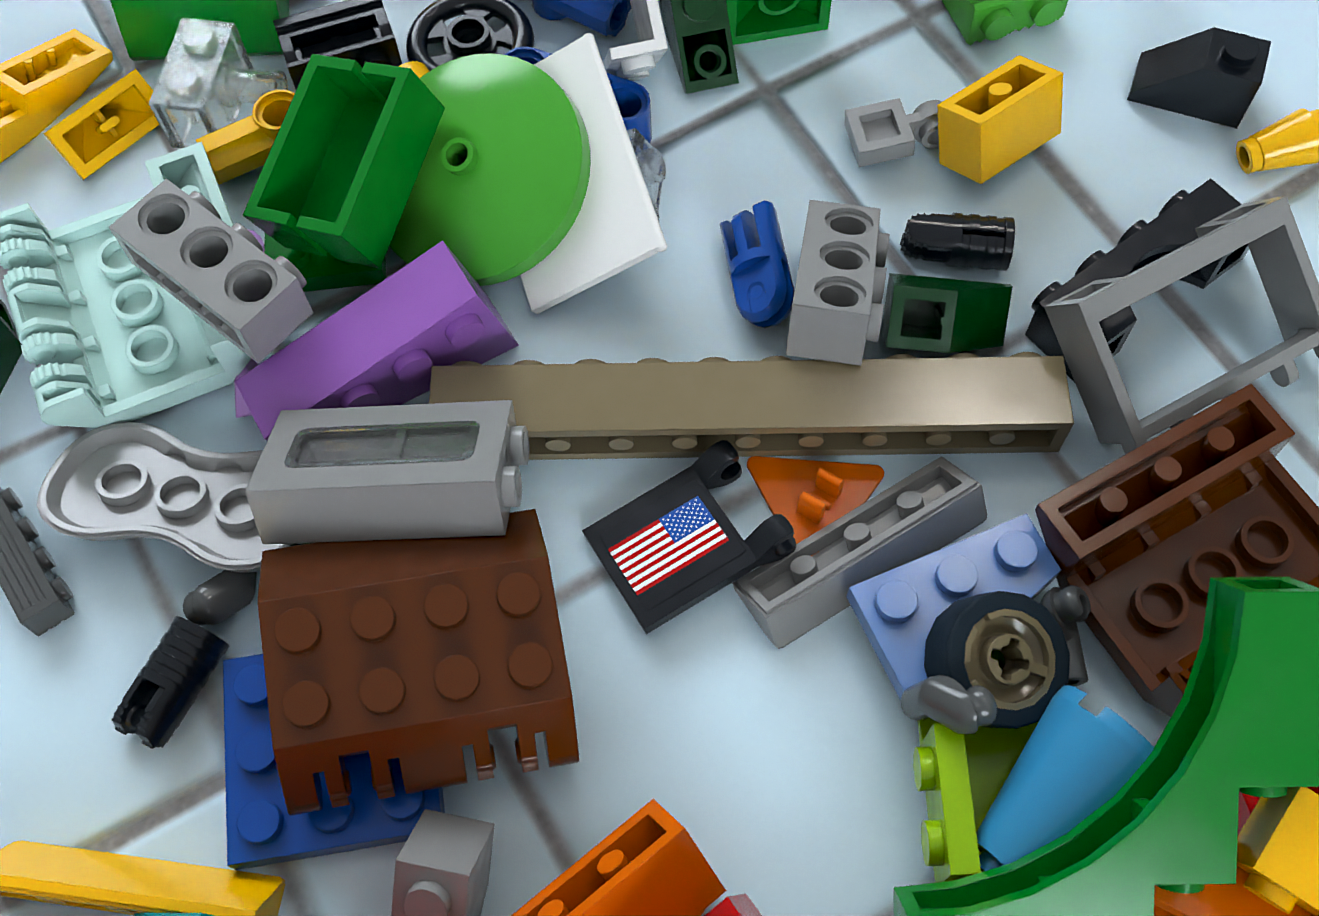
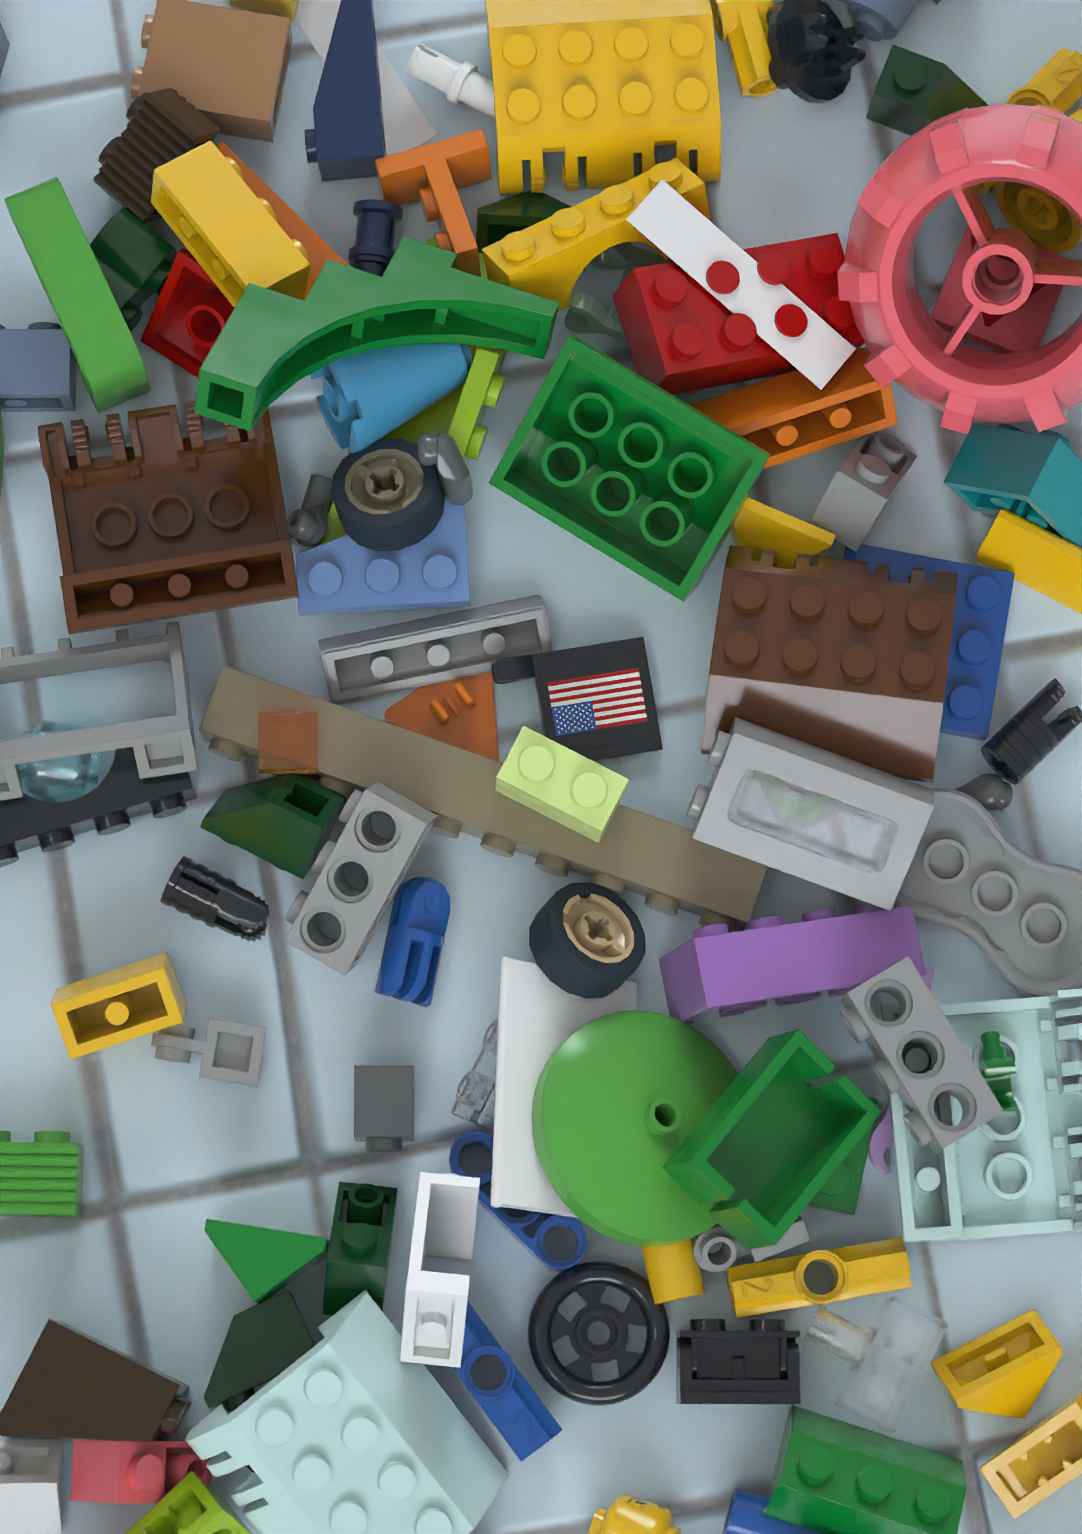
camera: 170 degrees left, 15 degrees up
none -> clear light blue head [18,720,103,801]
none -> clear orange tile [258,711,318,774]
none -> dark grey brick [354,1065,414,1152]
none -> green slope [488,334,770,602]
none -> yellowish green brick [495,726,629,843]
none -> black wheel [529,882,646,999]
none -> yellow slope [729,498,836,569]
none -> green piece [979,1031,1018,1112]

